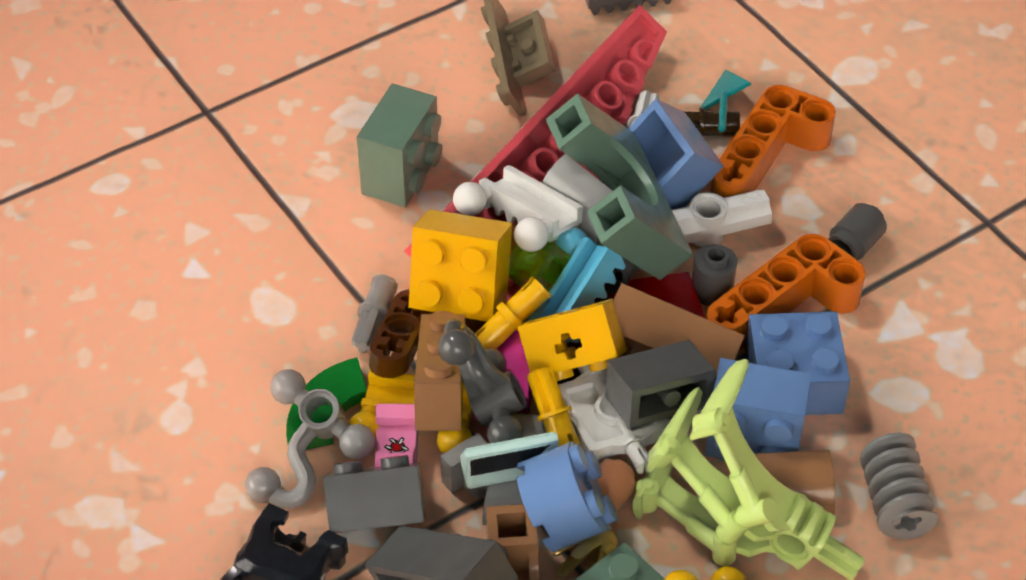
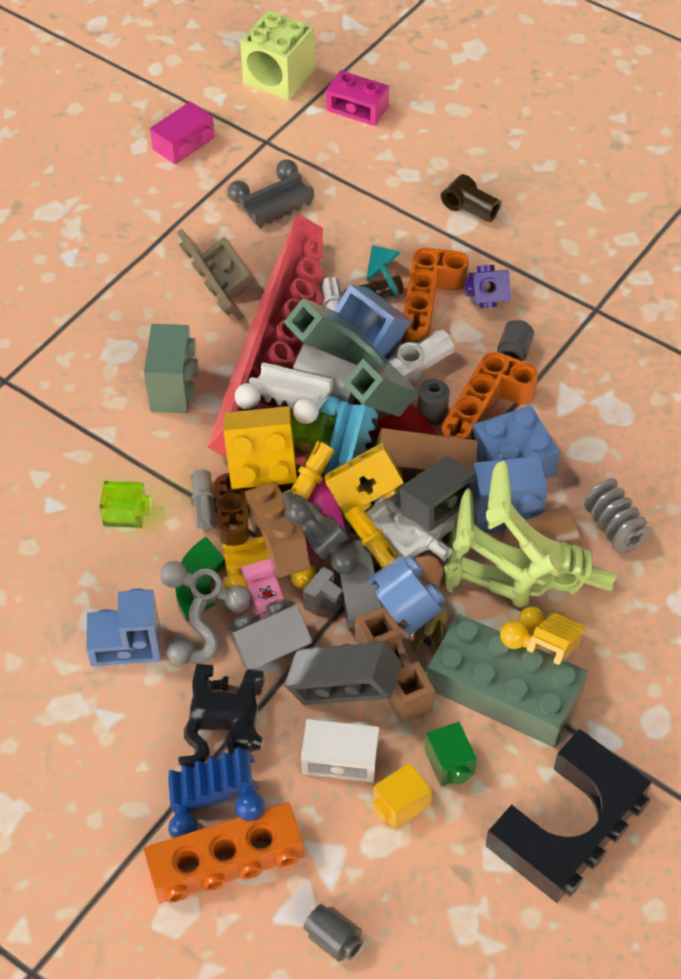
camera: 20 degrees left, 5 degrees up
light aqua slope [460,432,559,489] -> none
none -> medium blue brick [86,588,161,666]
none -> clear neon green brick [99,481,151,528]
none -> dark brown piece [441,174,501,223]
none -> brick [465,265,511,308]

